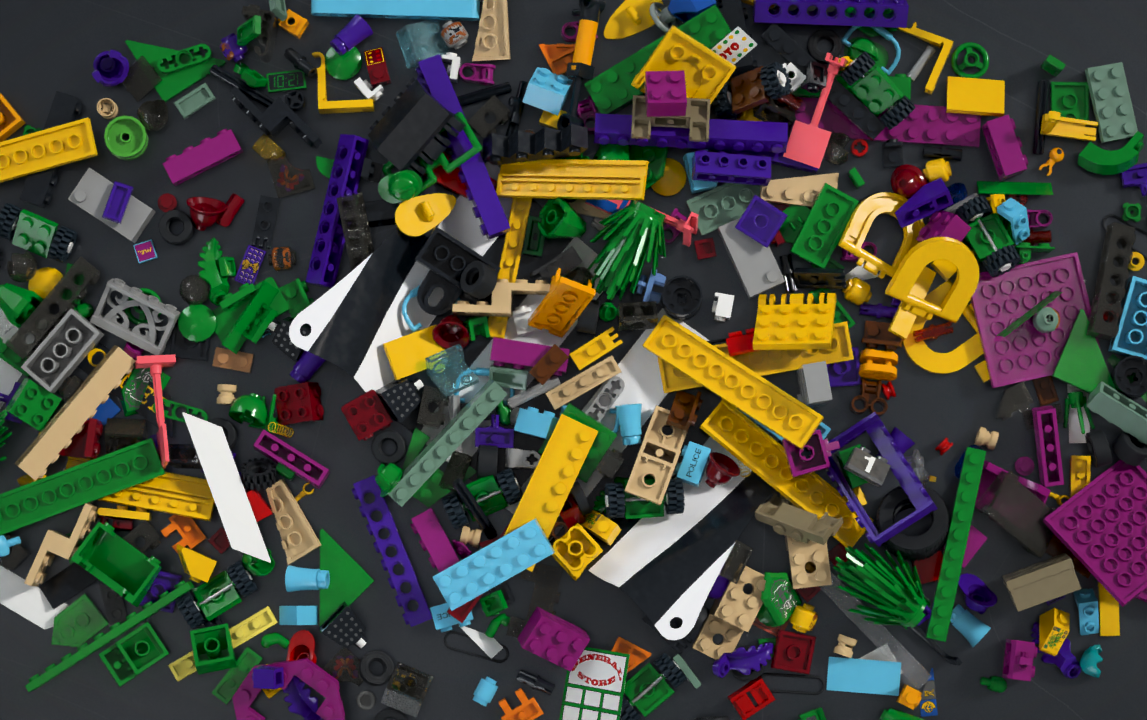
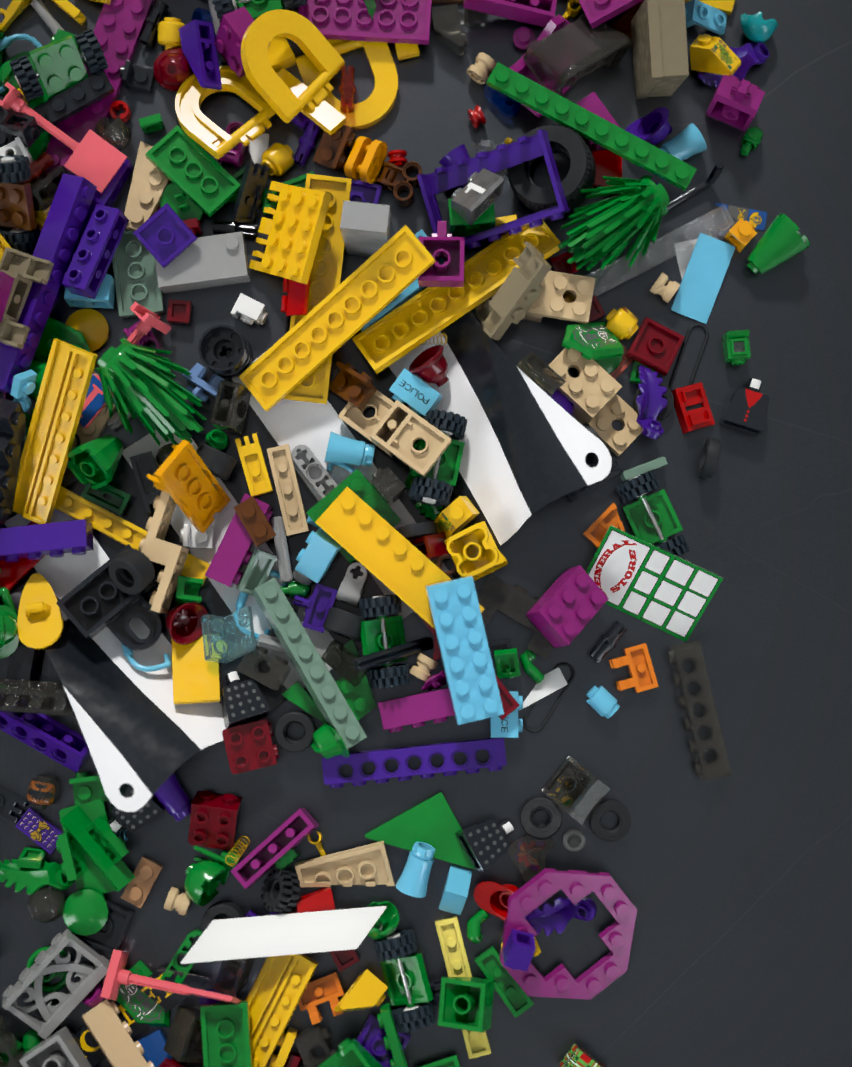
camera: 75 degrees left, 0 degrees up
none -> medium azure plate [10,369,37,413]

